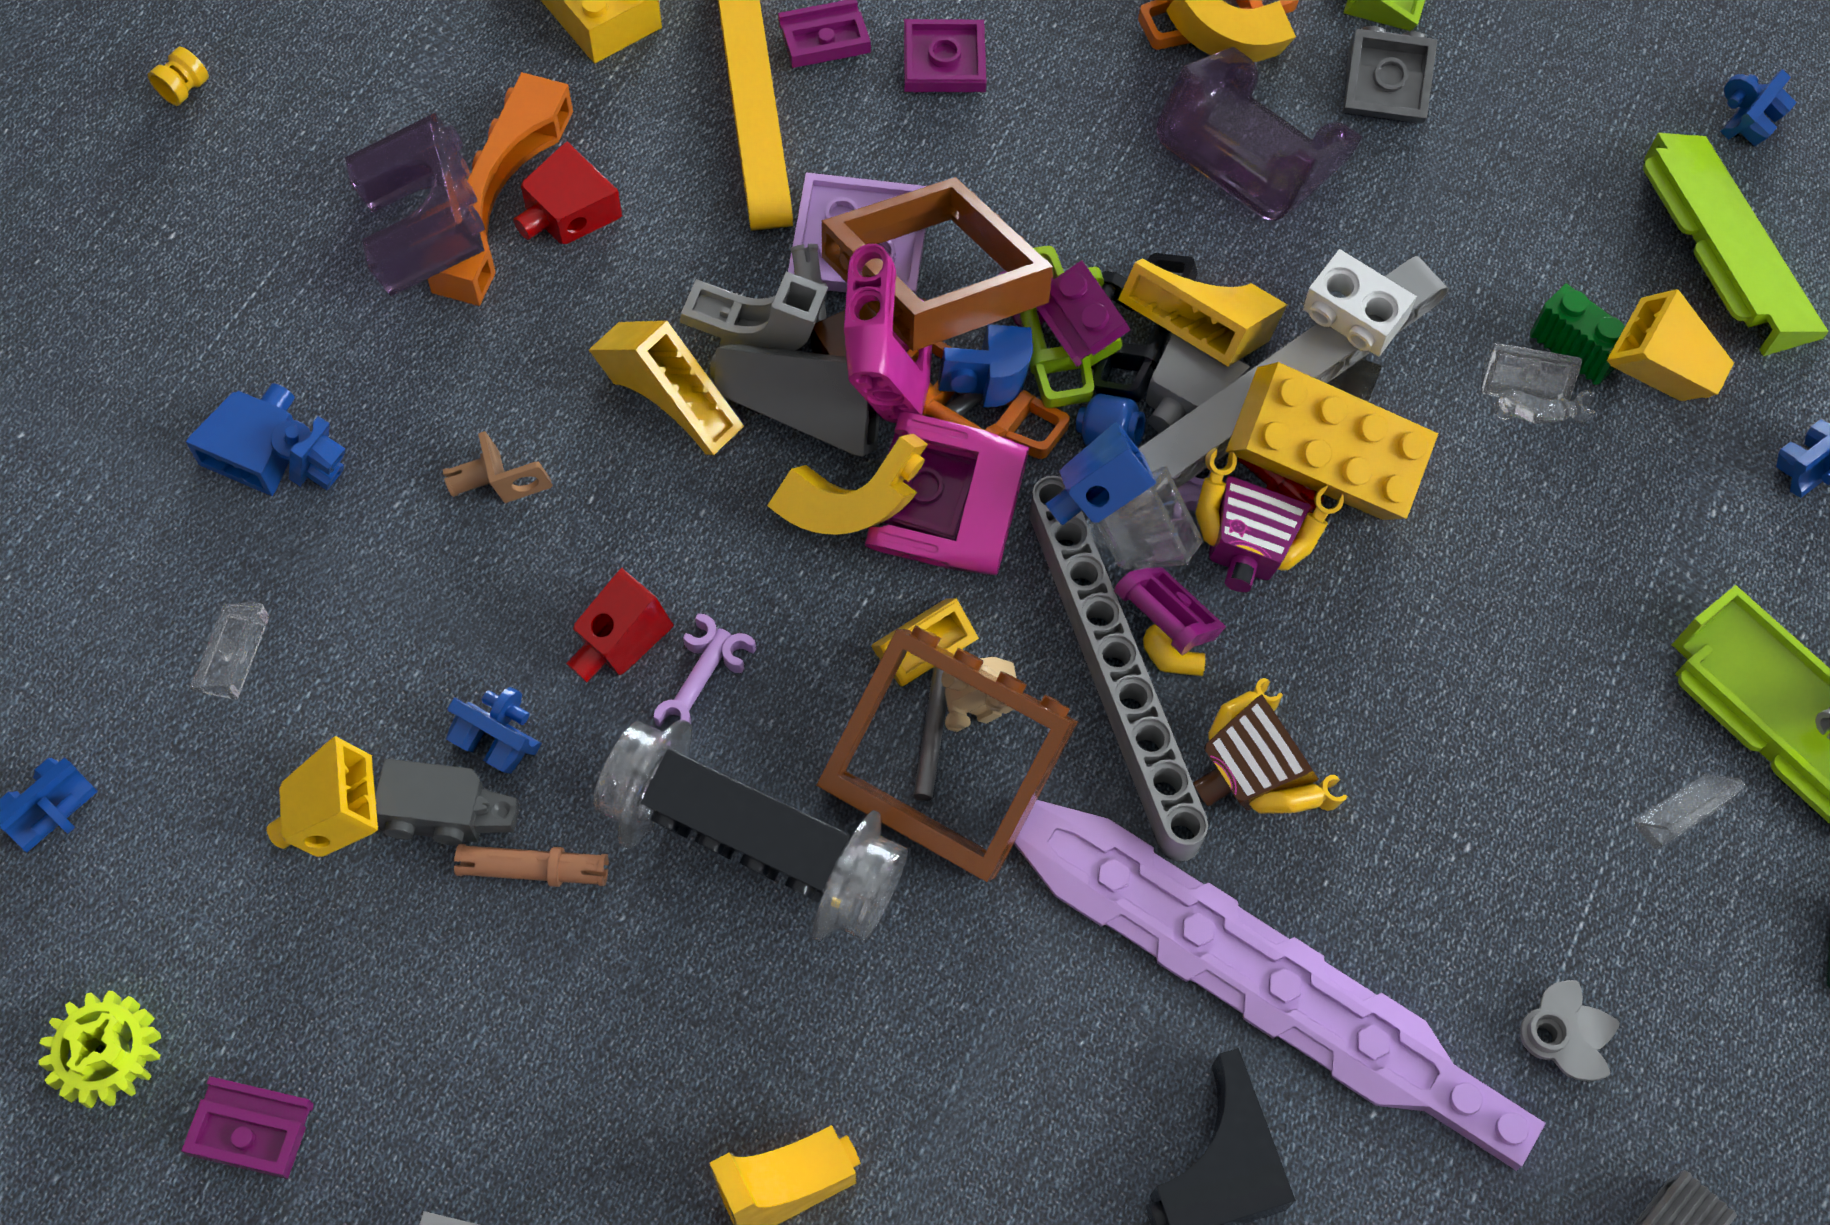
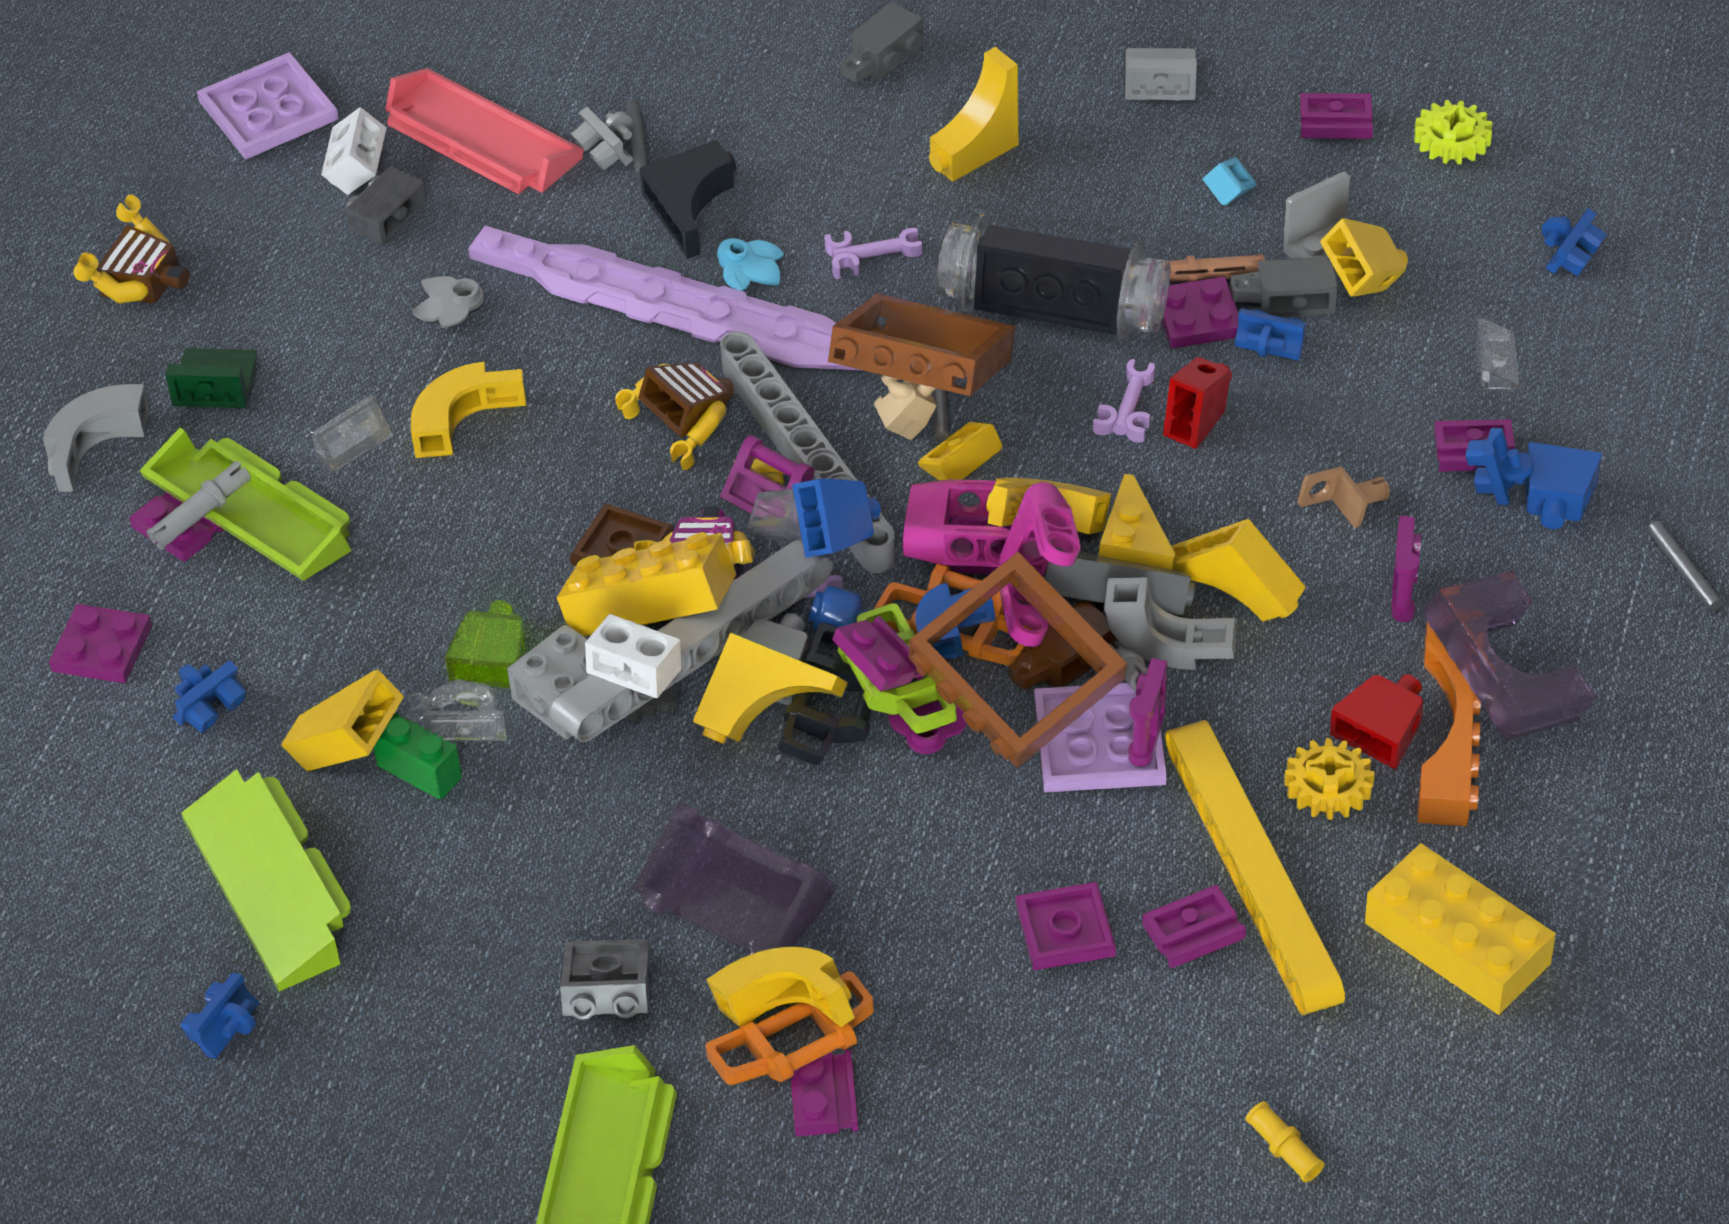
camera: 175 degrees right, 15 degrees down
none -> yellow arch [411,362,526,458]
none -> clear neon green torso [445,600,525,688]
none -> light grey bracket [507,625,591,740]
none -> reddish brown plate [570,503,674,566]
none -> medium azure plate [717,238,784,292]
none -> lavender bar [824,228,922,279]
none -> yellow wing [1098,474,1175,570]
none -> magenta plate [1128,658,1167,766]
none -> magenta plate [1153,276,1239,349]
none -> medium azure slope [1202,157,1257,205]
none -> light grey bracket [1283,171,1350,259]
none -> yellow gear [1284,738,1375,820]
none -> magenta plate [1391,516,1421,622]
none -> magenta plate [1434,419,1515,472]
none -> flat silver bar [1648,521,1723,612]

